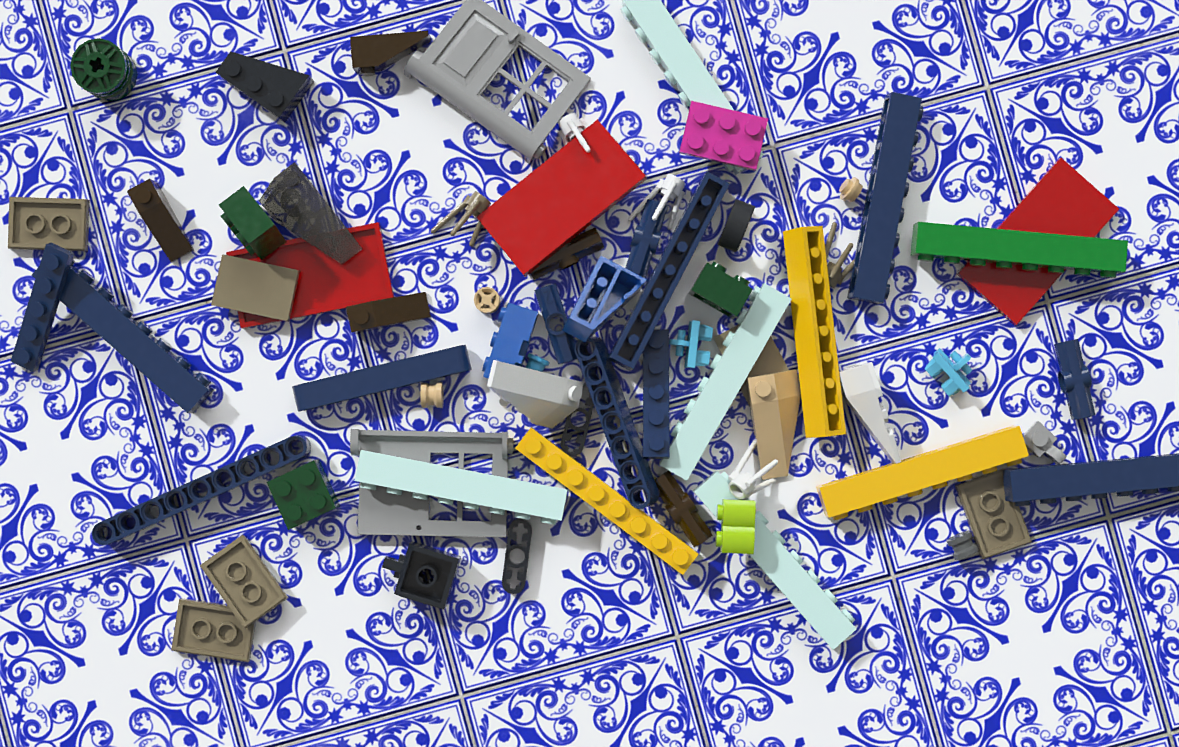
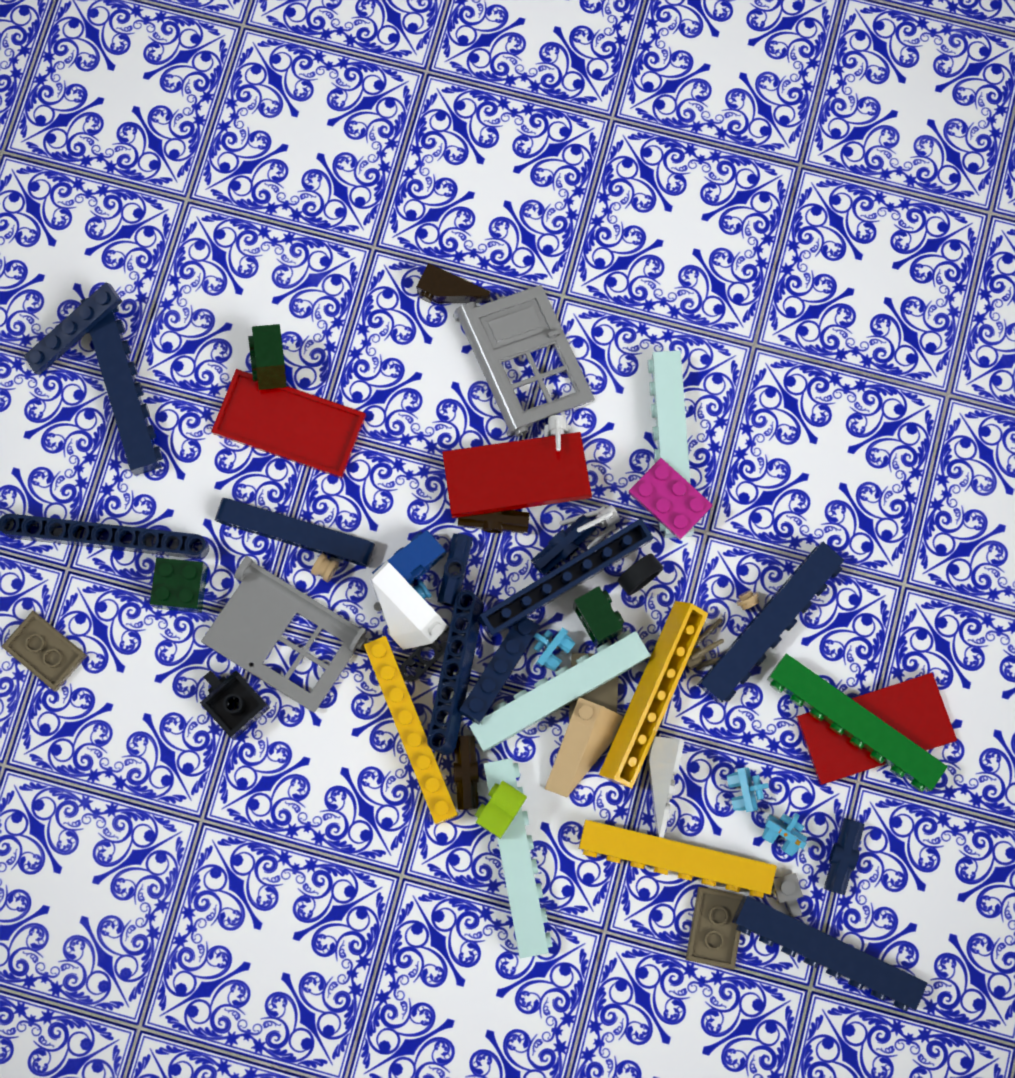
camera: 30 degrees right, 10 degrees down
dark tan tile [8,197,90,251] -> none
dark green wheel [70,38,138,101] -> none
dark brown slope [127,178,194,262] -> none
dark tan tile [200,535,289,629] -> none
dark tan tile [211,254,300,322] -> none
black wedge [215,51,315,123] -> none
clear smoke wedge [259,162,362,265] -> none
dark brown slope [346,292,431,334] -> none
light aqua brick [354,450,568,525] -> none
dark tan plant [431,191,491,247] -> none
tan wheel [474,287,501,314] -> none
black beam [502,518,532,594] -> none
blue wedge [562,256,647,342] -> none
white plant [728,442,778,500] -> none
dark grey wheel [946,530,979,560] -> none
none -> medium azure hips [762,812,807,856]

